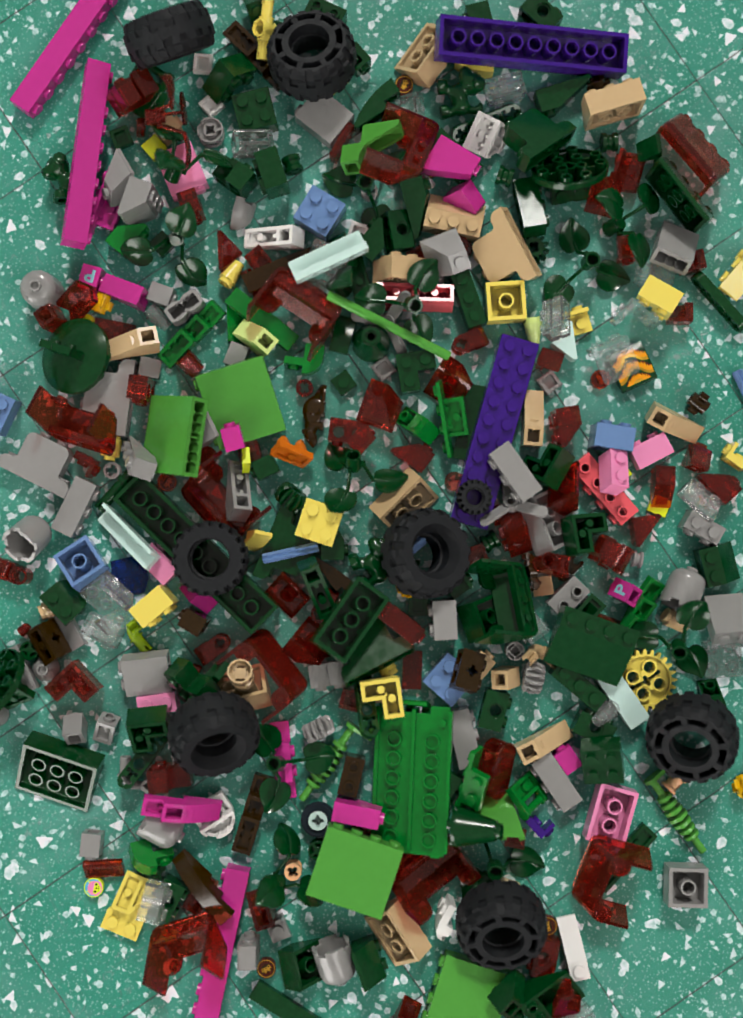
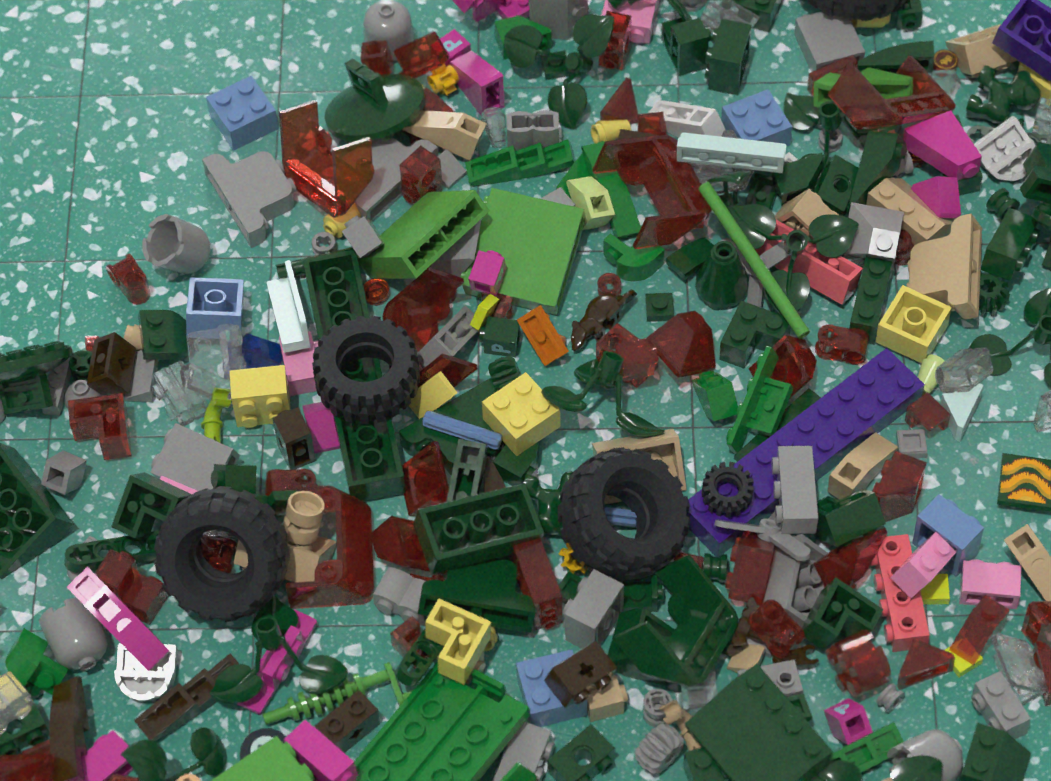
camera: 35 degrees right, 30 degrees down
light grey brick [50,476,101,538] -> none
clear red bracket [73,450,101,479] -> none
light grey bracket [92,711,121,746] -> none
light grey brick [146,281,178,308] -> none
clear red piece [176,350,204,378] -> none
light grey brick [230,195,257,230] -> none
dark green wheel [281,153,304,176] -> none
light grey gear [301,715,335,743] -> none
light grey tile [370,355,397,382] -> none
clear red slope [390,443,435,474] -> none
clear red tile [402,650,422,690] -> none
tan brick [491,666,520,690] -> none
light yellow bracket [567,305,593,336] -> none
clear bracket [586,333,640,385] -> none
clear red tile [590,370,610,389] -> none

